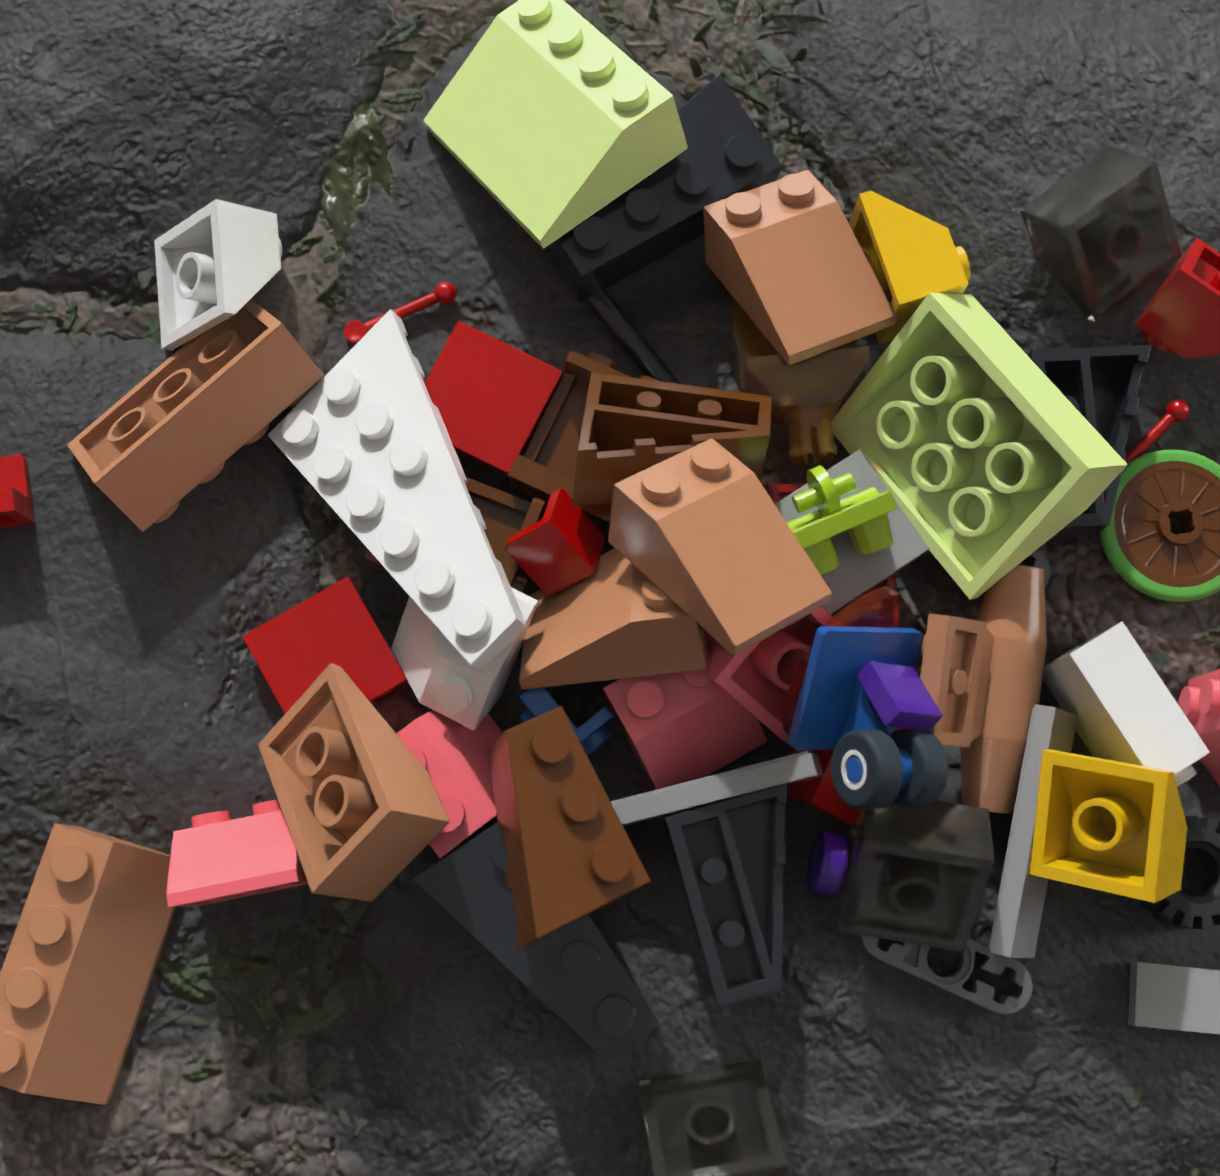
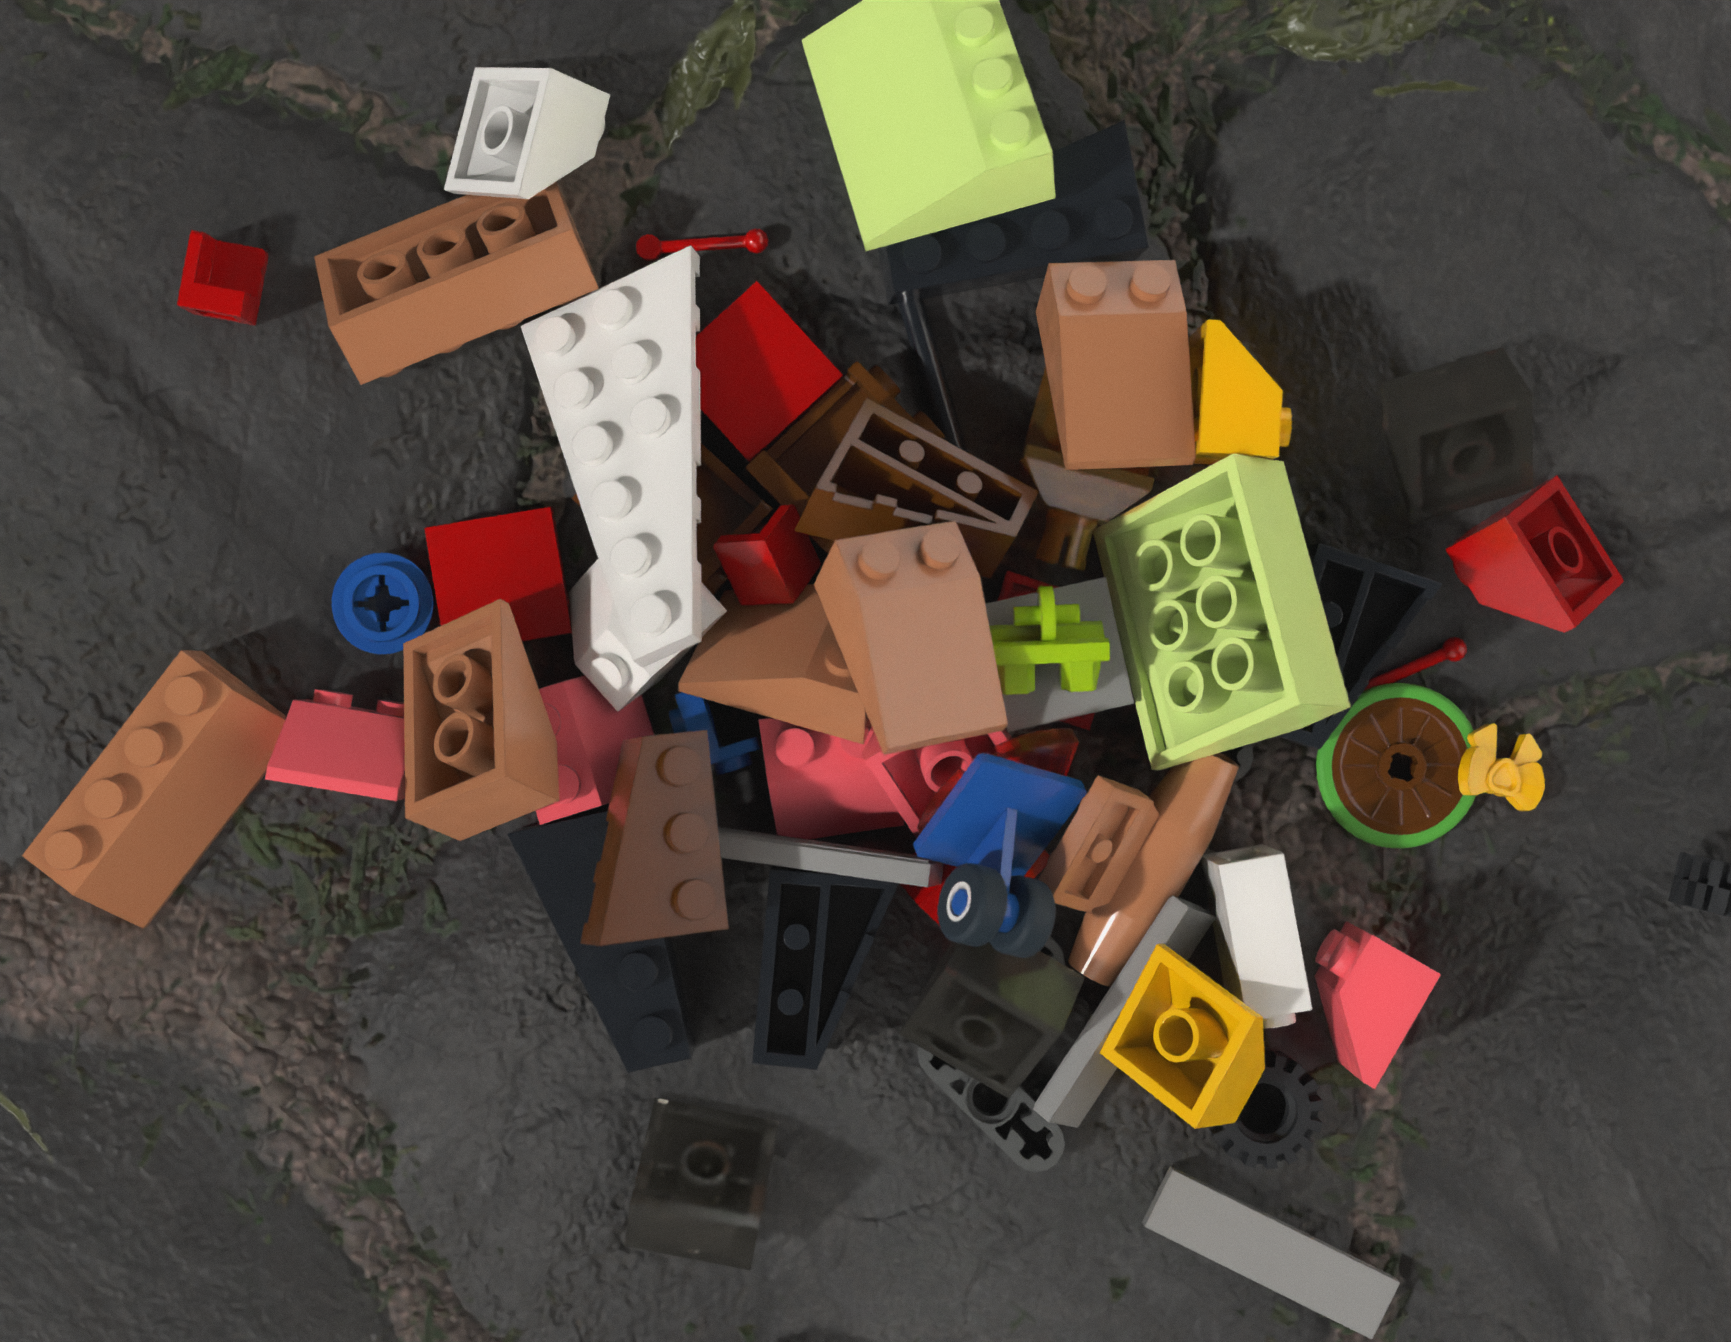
camera: 15 degrees right, 10 degrees up
dark purple tile [807,831,848,896] -> none
dark purple tile [857,661,943,731] -> none
none -> blue gear [331,553,436,654]

